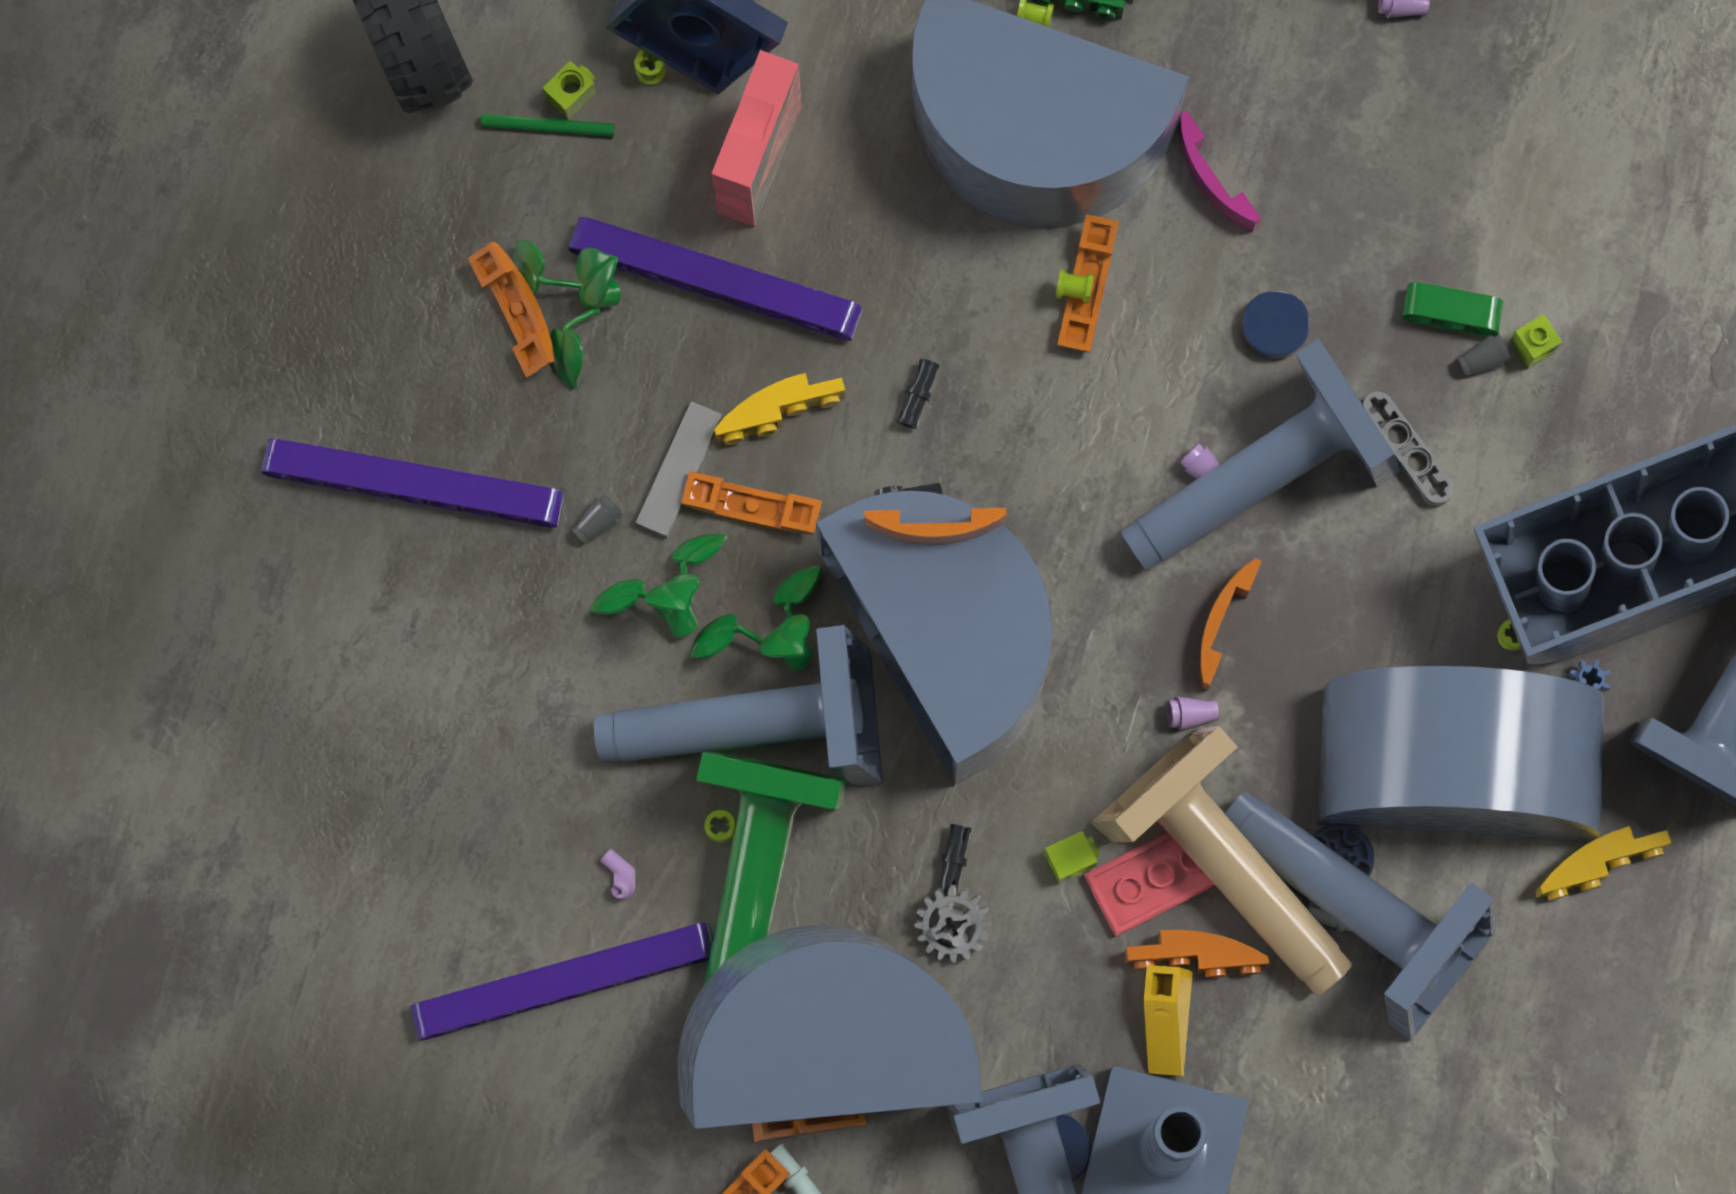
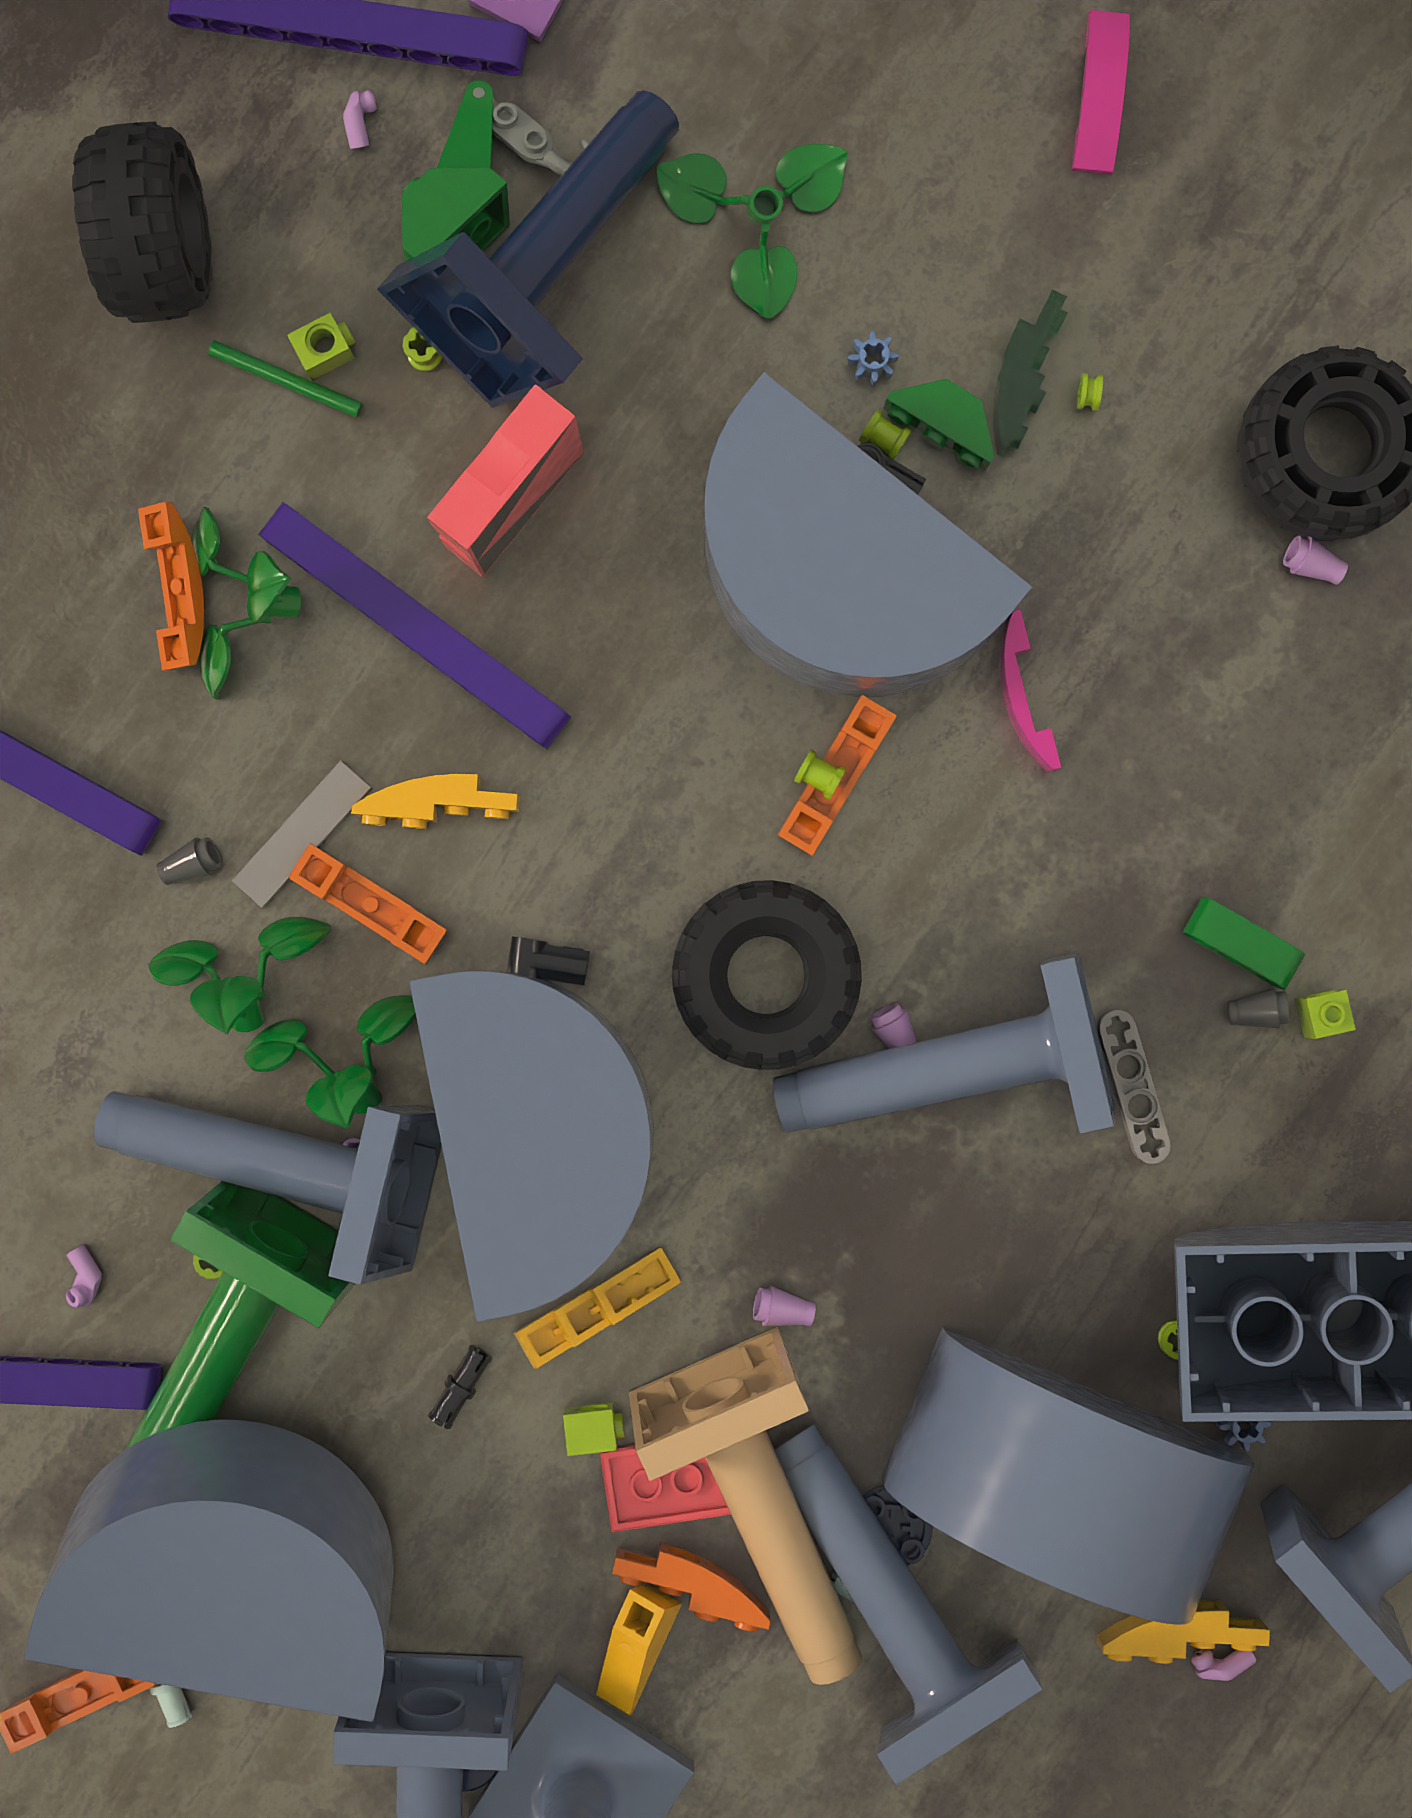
camera: 15 degrees right, 10 degrees up
orange slope [864,508,1007,544] -> none
black pin [896,358,941,429] -> none
light grey gear [915,885,992,963] -> none
orange slope [1198,558,1262,691] -> none
dark blue tile [1242,290,1310,360] -> none
none -> yellow slope [514,1247,682,1369]
none -> black tyre [672,880,862,1070]
none -> lavender arm [1191,1649,1256,1681]

